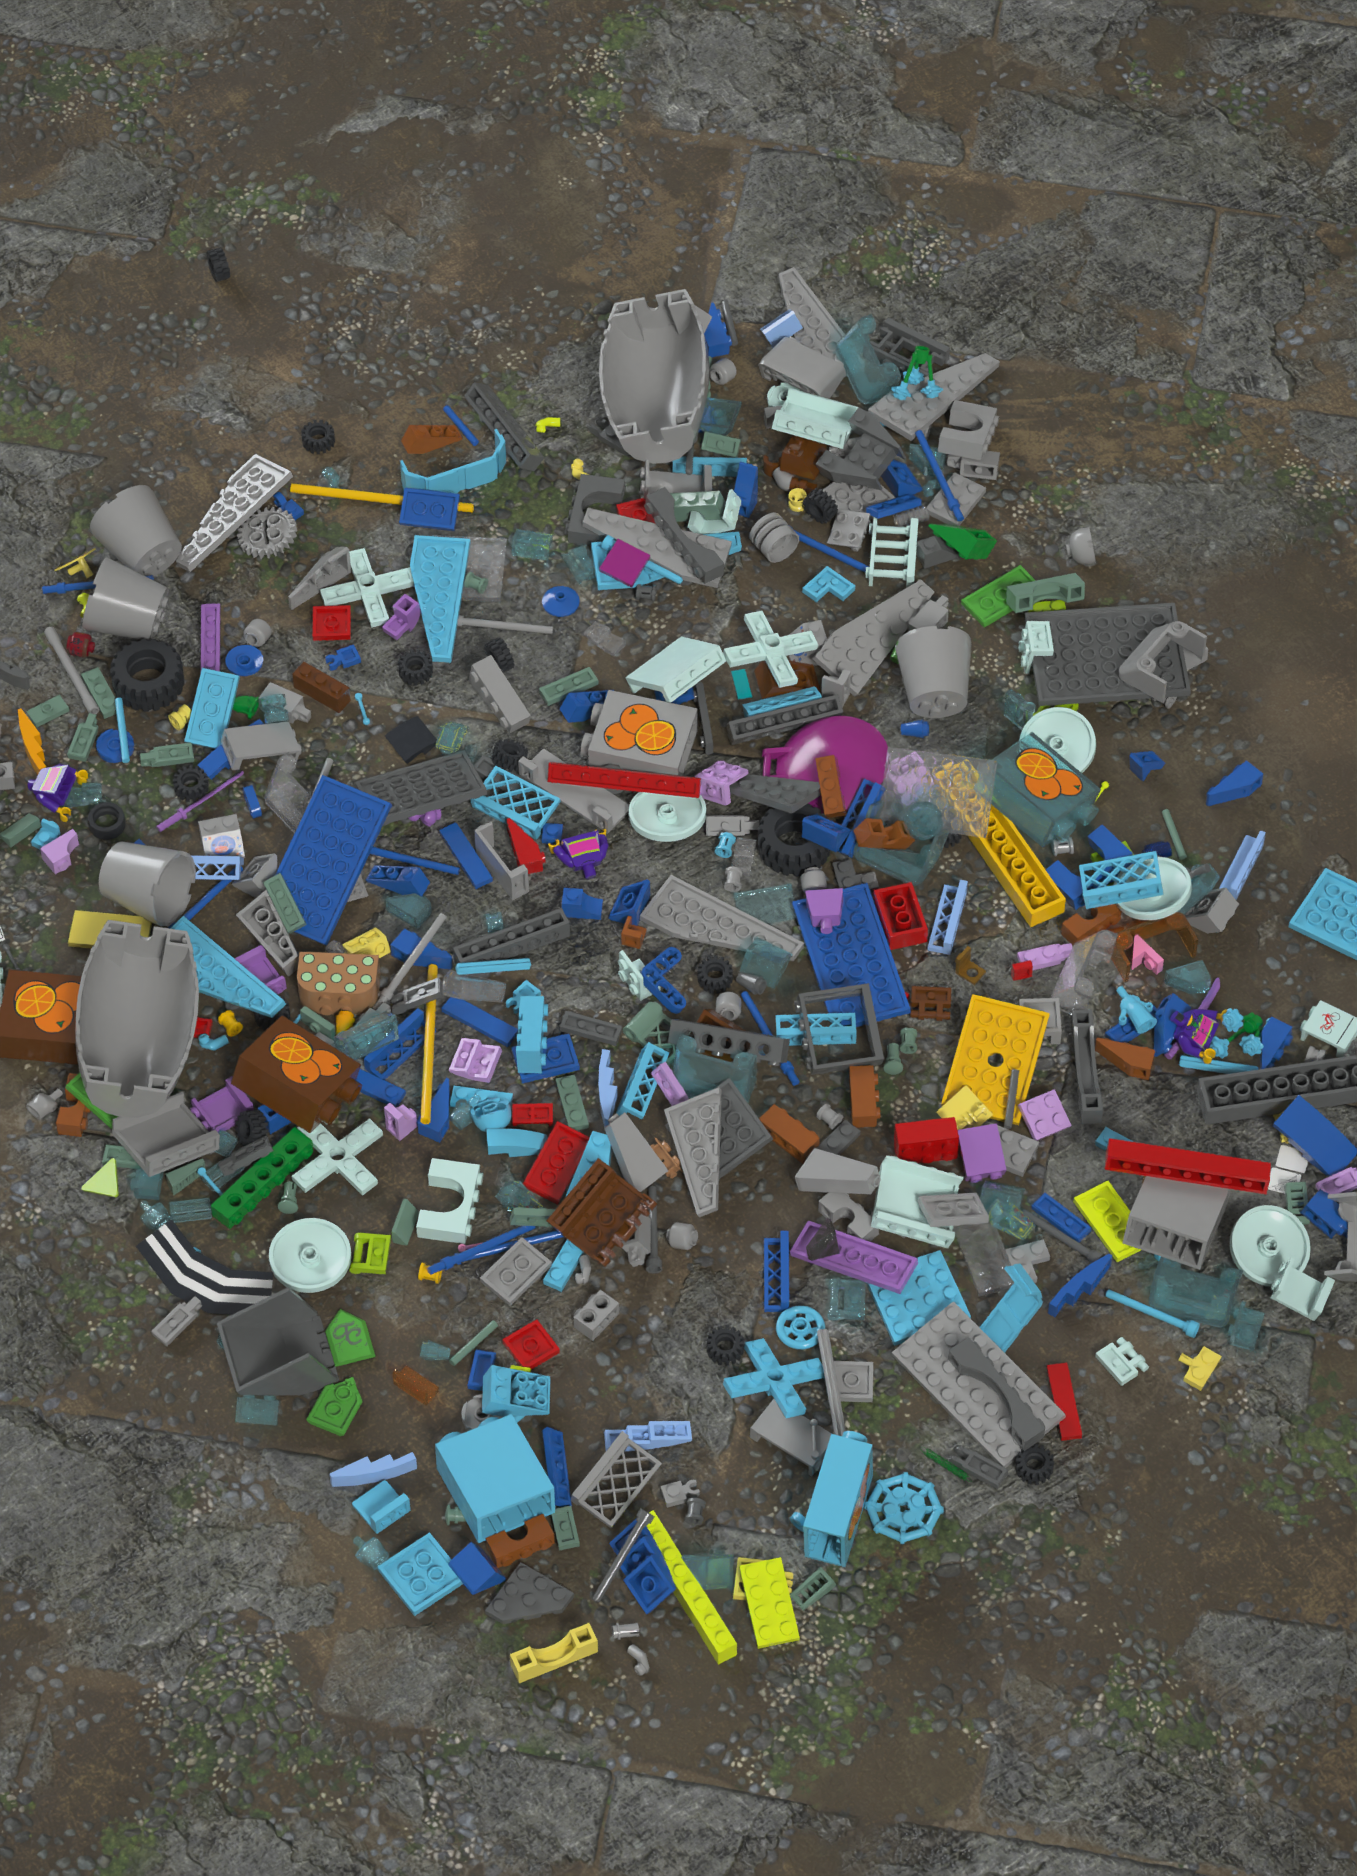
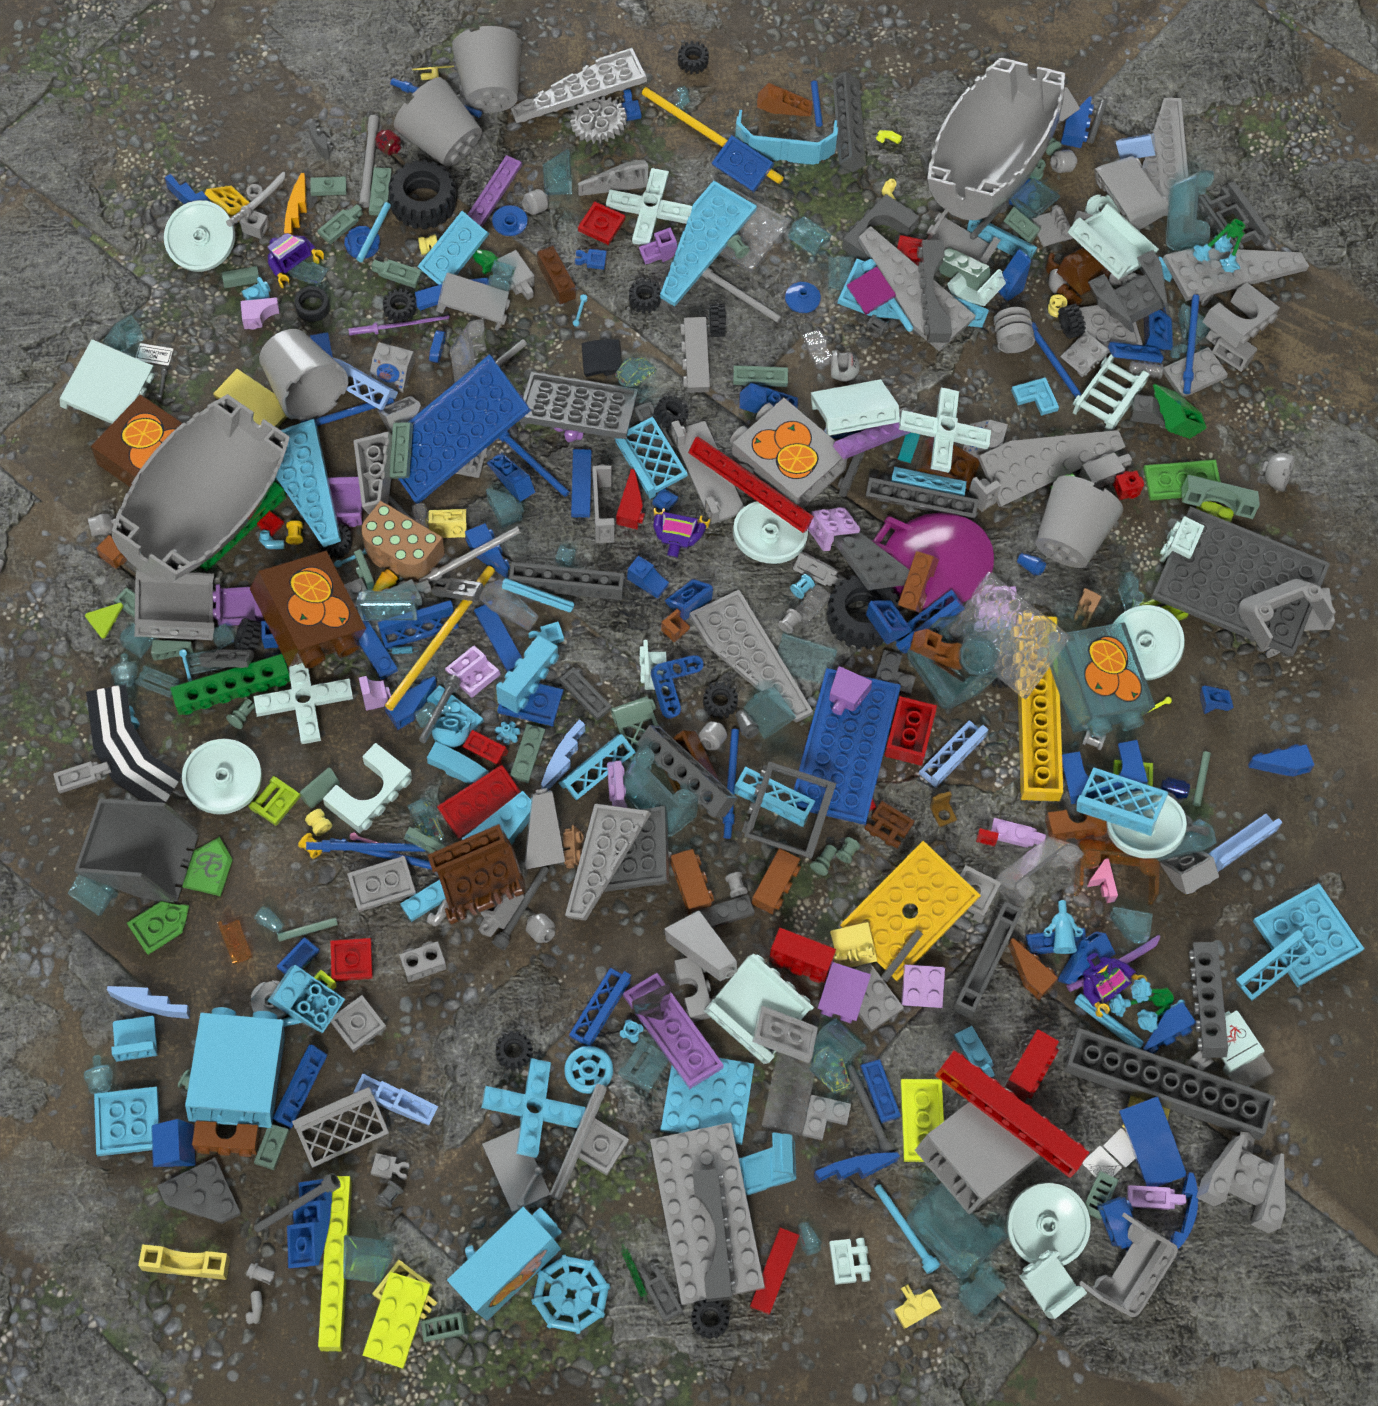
camera: 25 degrees right, 10 degrees up
light grey head [800,867,827,894] -> none
none -> light yellow wheel [305,809,332,836]
none -> light grey plate [330,995,386,1052]
none -> medium azure piece [386,646,418,654]
none -> dark grey piece [419,675,461,743]
none -> medium azure plant [495,721,520,745]
none -> clear light blue slope [543,149,572,195]
none -> medium azure plate [620,1020,643,1043]
none -> clear light blue cone [798,1222,822,1255]
none -> light grey helmet [831,350,860,382]
none -> medium lavender plate [833,411,912,459]
none -> red brick [1004,1029,1059,1103]
none -> light grey hinge [1030,205,1073,247]
none -> medium nougat hinge [1074,588,1102,629]
none -> red brick [1113,471,1144,500]
none -> dark grey brick [1189,942,1228,1058]
none -> medium azure fence [1236,930,1314,1001]

